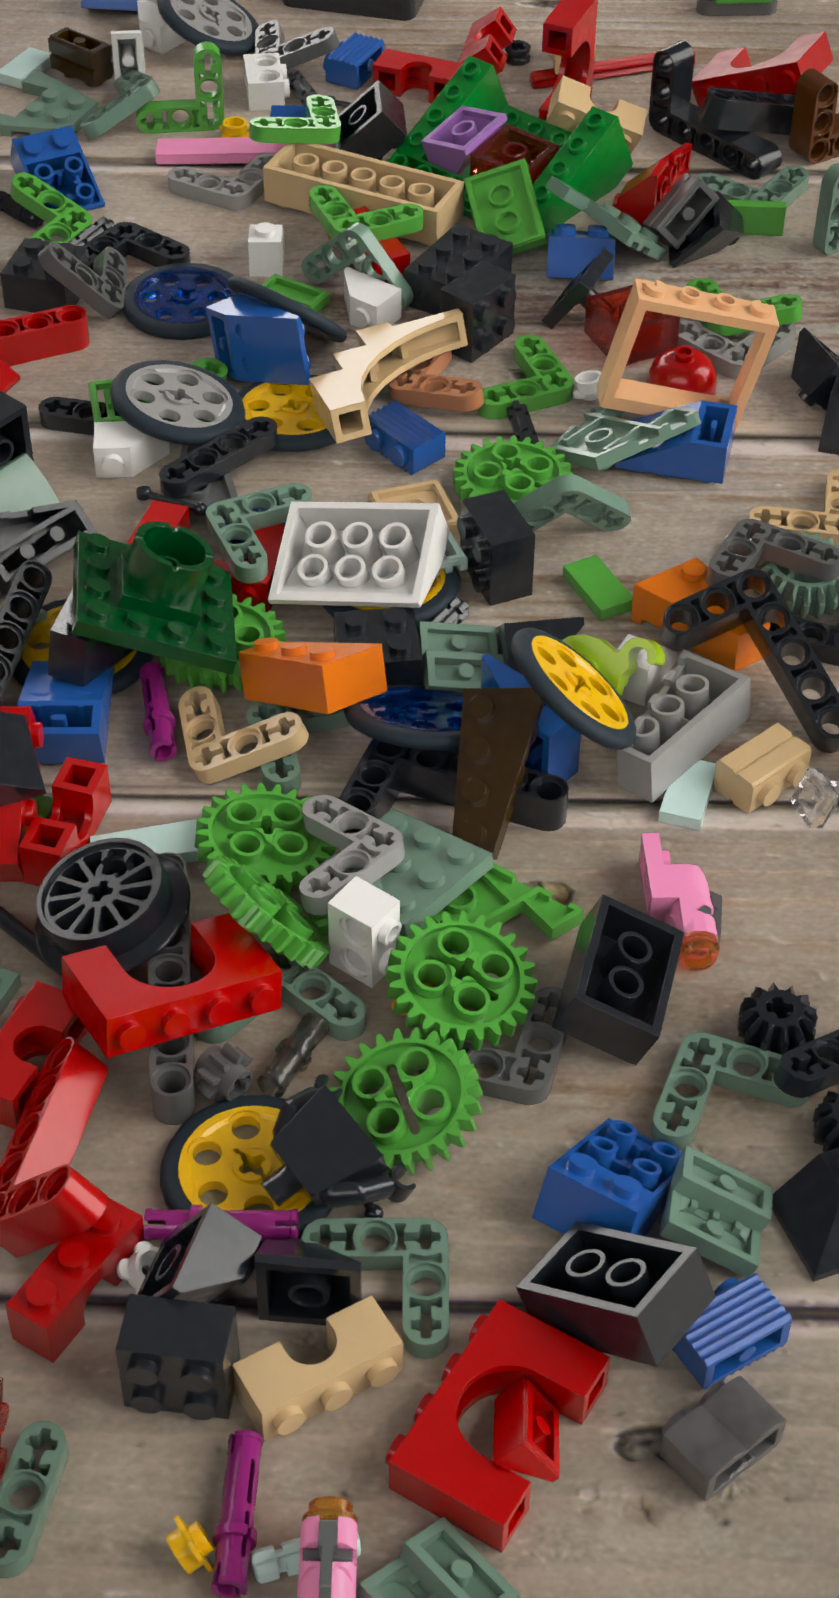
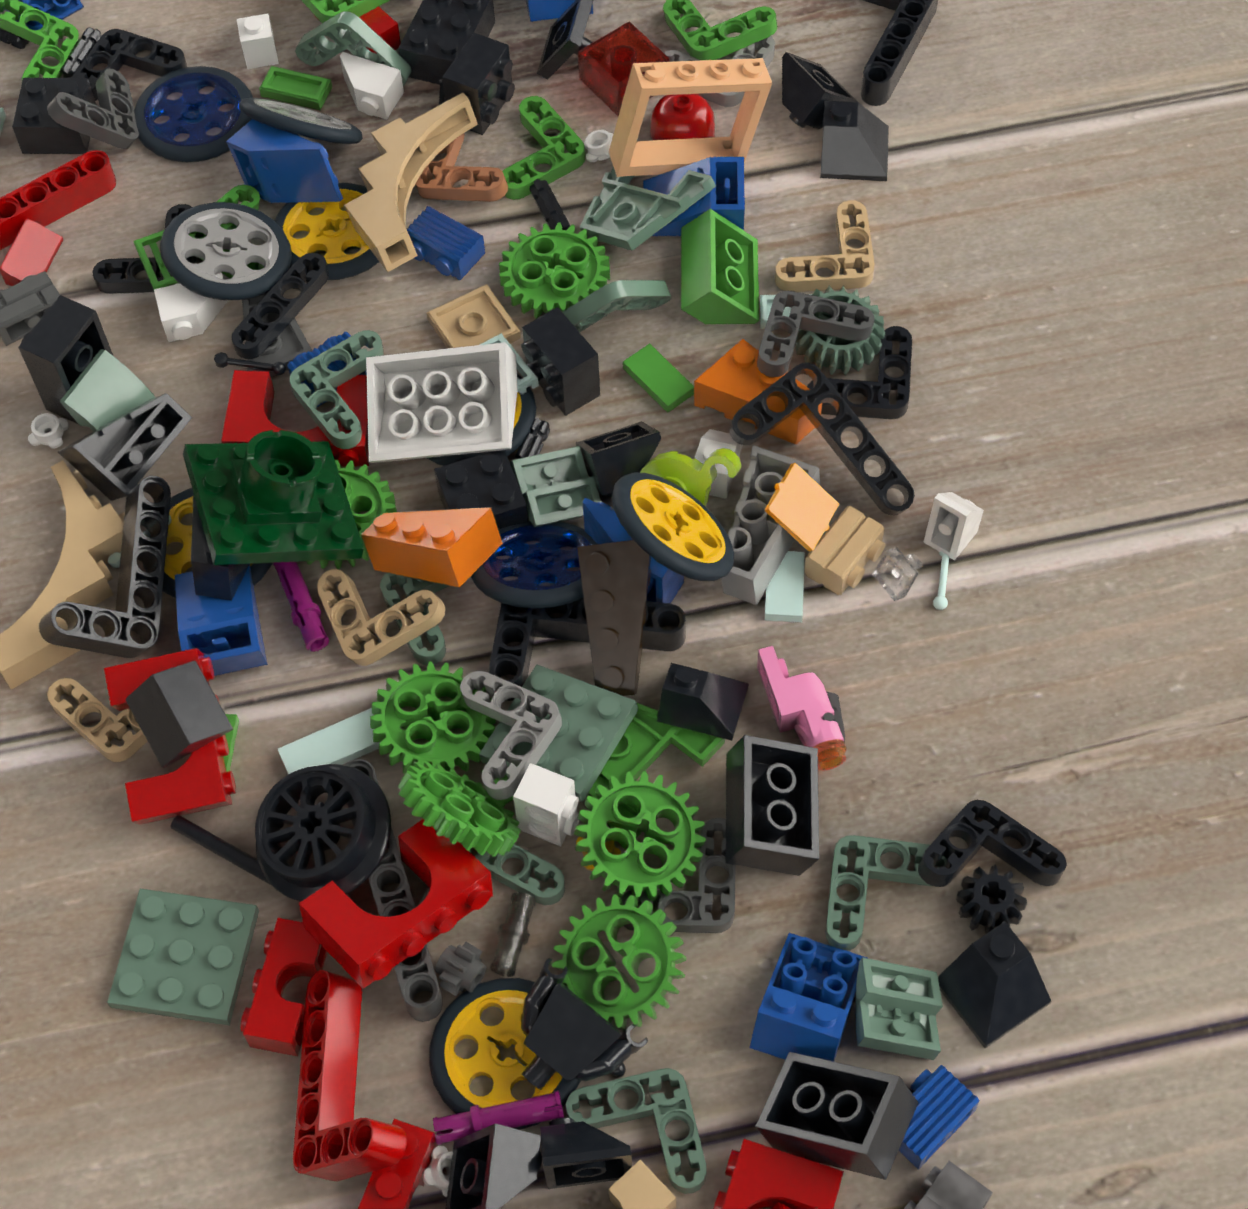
camera: 10 degrees left, 15 degrees up
red arch [18,757,112,886] -> none
black gear [737,982,818,1055] -> none
none -> black slope [657,663,749,741]
none -> bright green slope [681,209,759,324]
none -> light orange piece [764,463,839,552]

